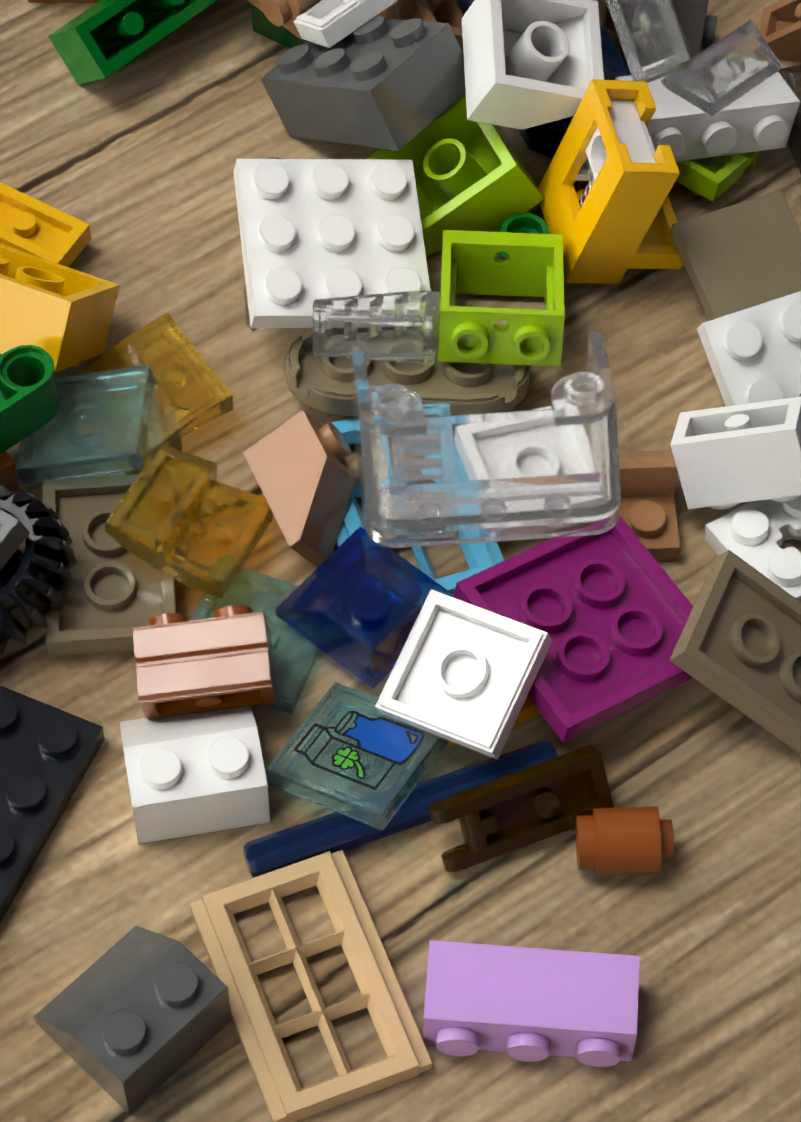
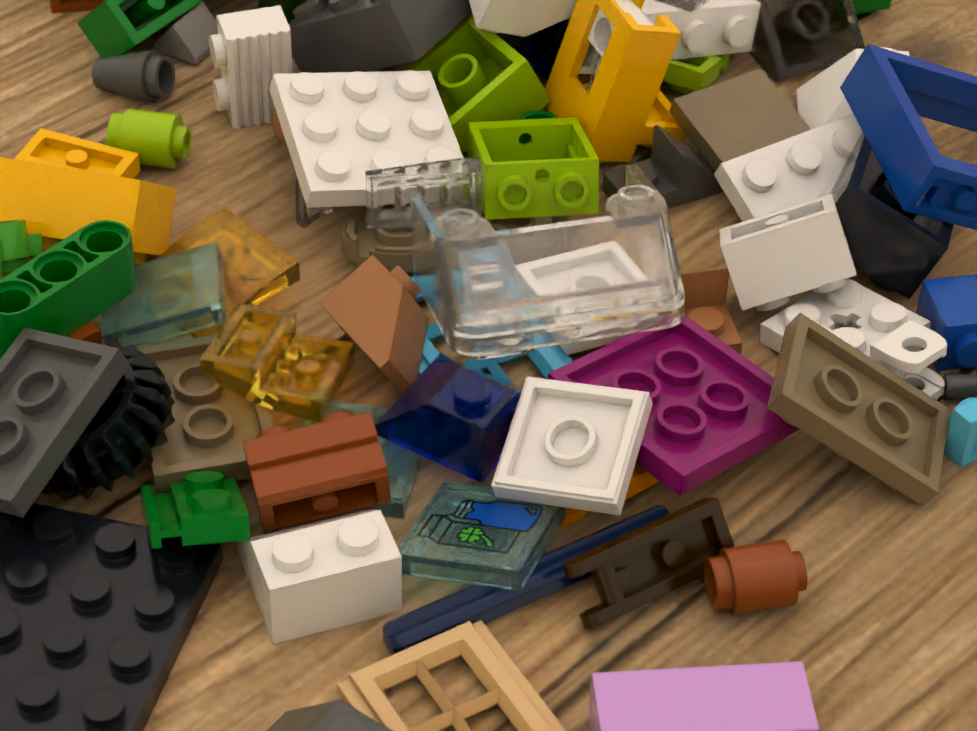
camera: 10 degrees left, 15 degrees down
none -> dark grey cone [92,50,175,103]
none -> lime brick [106,108,192,169]
none -> green plate [140,471,250,549]
none -> light grey slope [154,1,218,66]
none -> white brick [209,5,293,130]
none -> dark grey slope [602,125,724,221]

